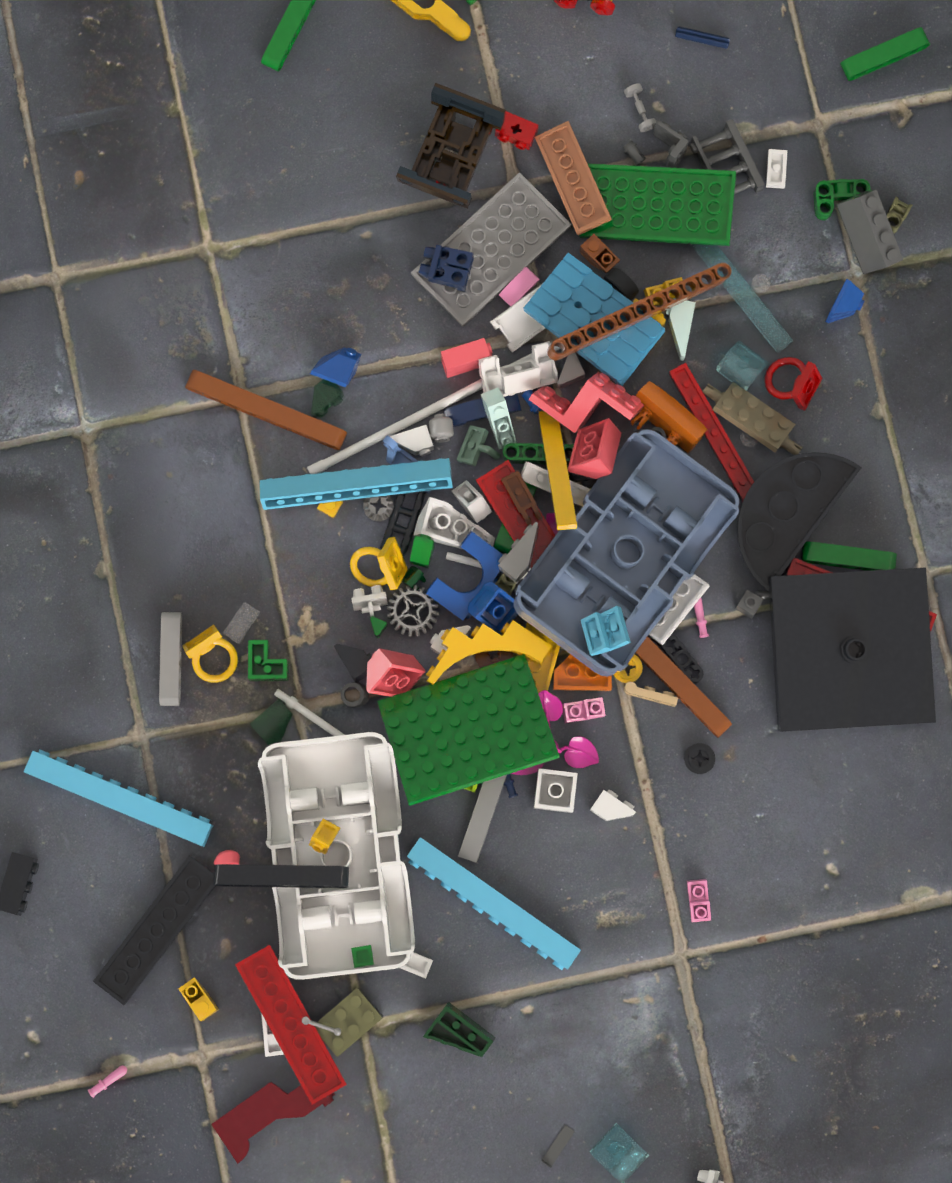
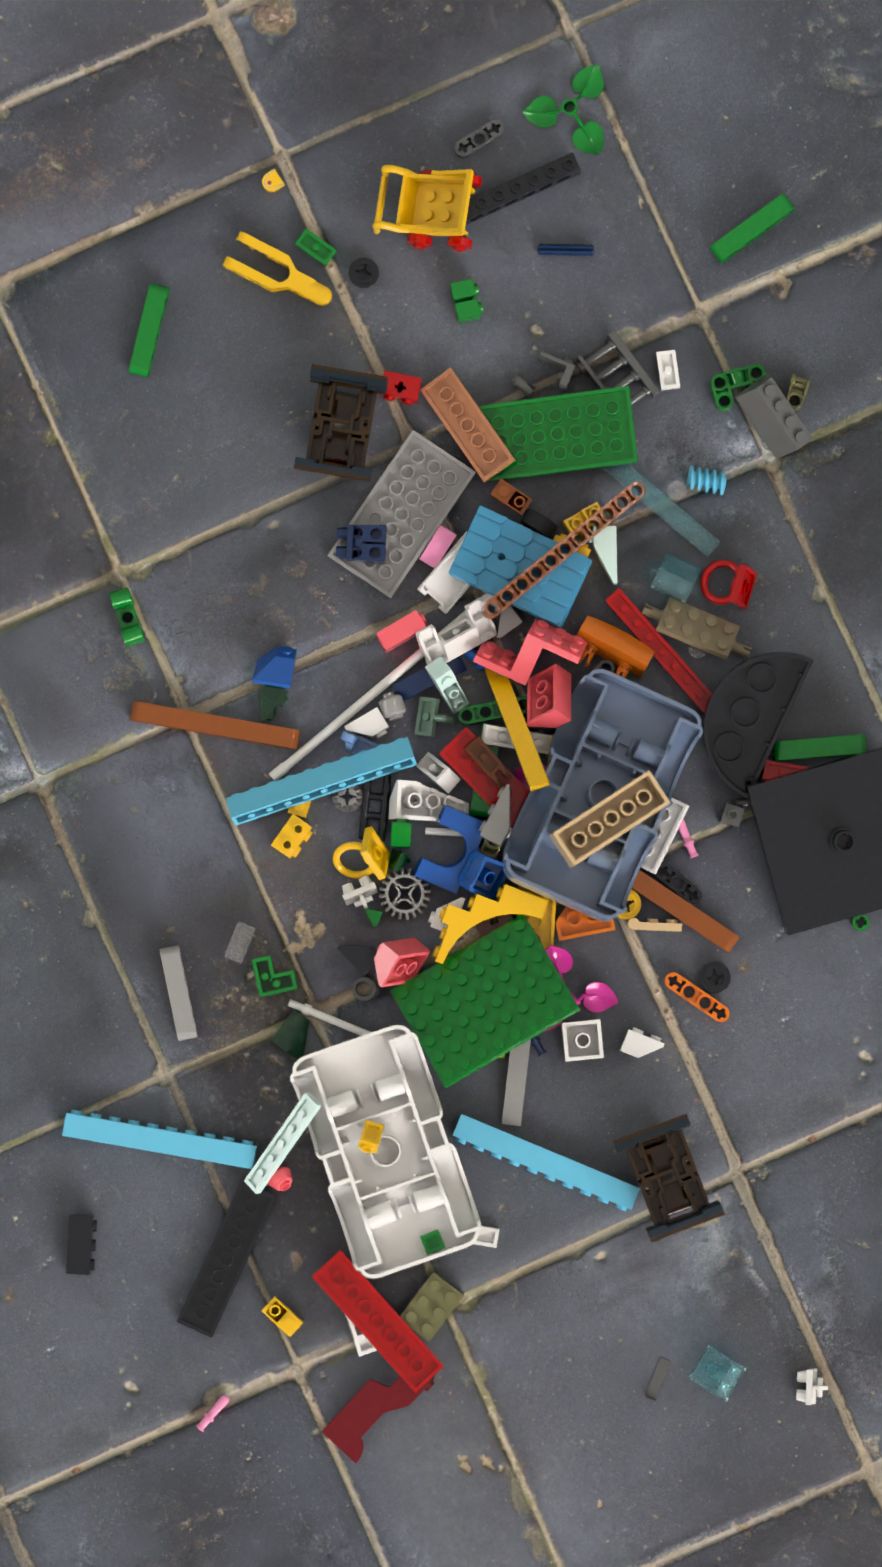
camera: 15 degrees left, 5 degrees up
yellow tile [182,624,238,683] -> none
black beam [213,864,349,888] -> none
light grey hinge [302,1017,342,1036] -> none
dark green wedge [423,1002,496,1057] -> none
bright pink slope [562,697,606,723] -> none
medium azure slope [581,606,631,656] -> none
light grey wheel [624,83,656,132] -> none
bright pink slope [687,879,711,922] -> none
blue slope [825,279,865,323] -> none
none -> green beam [109,587,146,648]
none -> light aqua plate [244,1093,322,1194]
none -> yellow brick [271,814,313,859]
none -> black gear [349,258,379,288]
none -> green piece [450,278,484,323]
none -> tan brick [549,770,670,868]
none -> dark brown container [613,1113,725,1242]
none -> orange beam [664,972,730,1022]
none -> medium azure piece [686,465,727,495]
none -> green bush [851,914,869,931]

